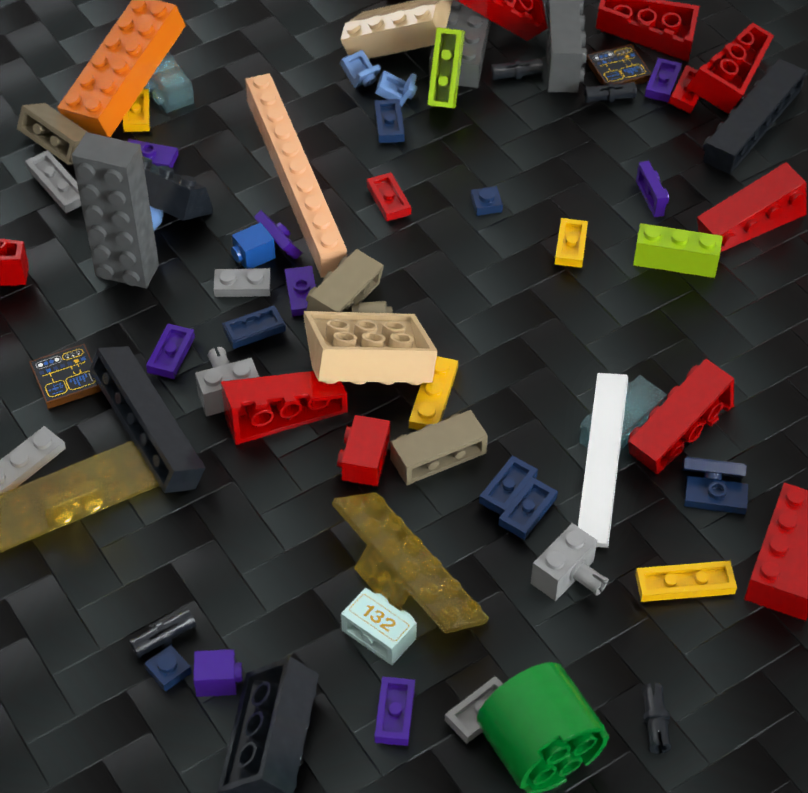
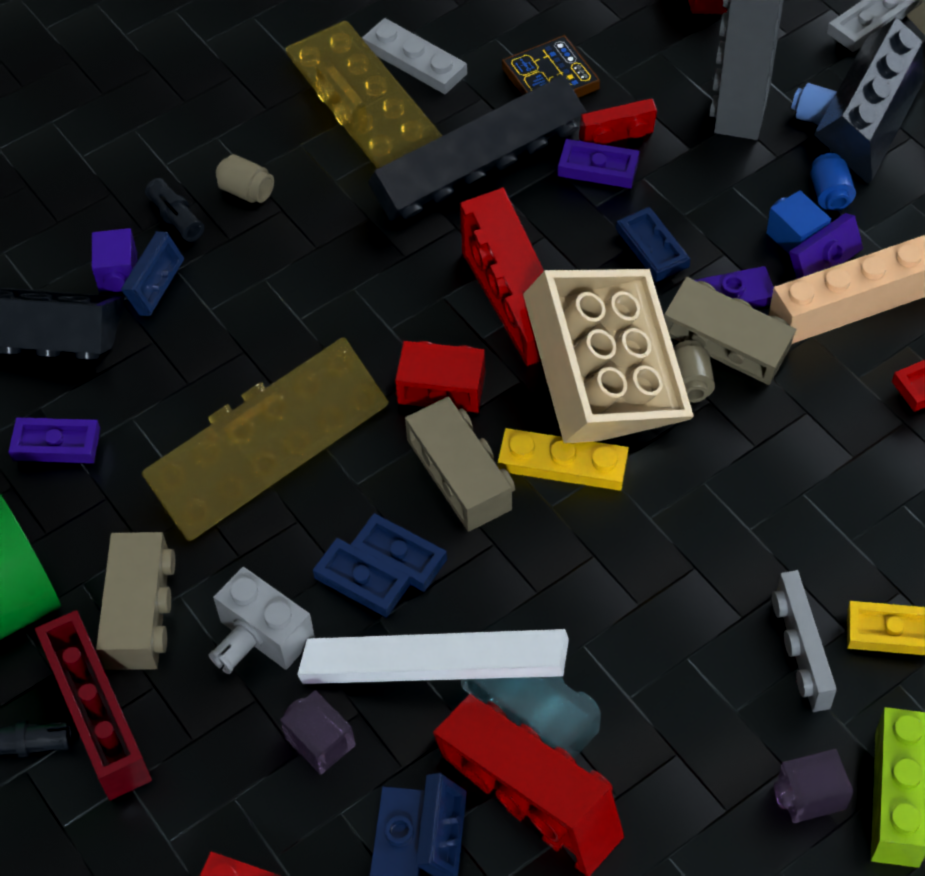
camera: 90 degrees right, 5 degrees up
dark blue plate [144,645,192,692] -> none
light grey brick [195,347,259,416] -> none
light grey plate [214,268,271,297] -> none
light aqua brick [341,588,417,665] -> none
light grey plate [445,676,503,744] -> none
yellow plate [635,561,737,602] -> none
none -> dark red brick [35,610,152,801]
none -> dark tan brick [96,532,175,670]
none -> dark blue plate [121,232,185,316]
none -> dark tan brick [216,154,274,203]
none -> clear purple brick [280,690,355,775]
none -> red plate [579,98,657,145]
none -> light grey plate [772,570,837,712]
none -> clear purple brick [774,748,853,824]
none -> blue brick [810,153,856,211]

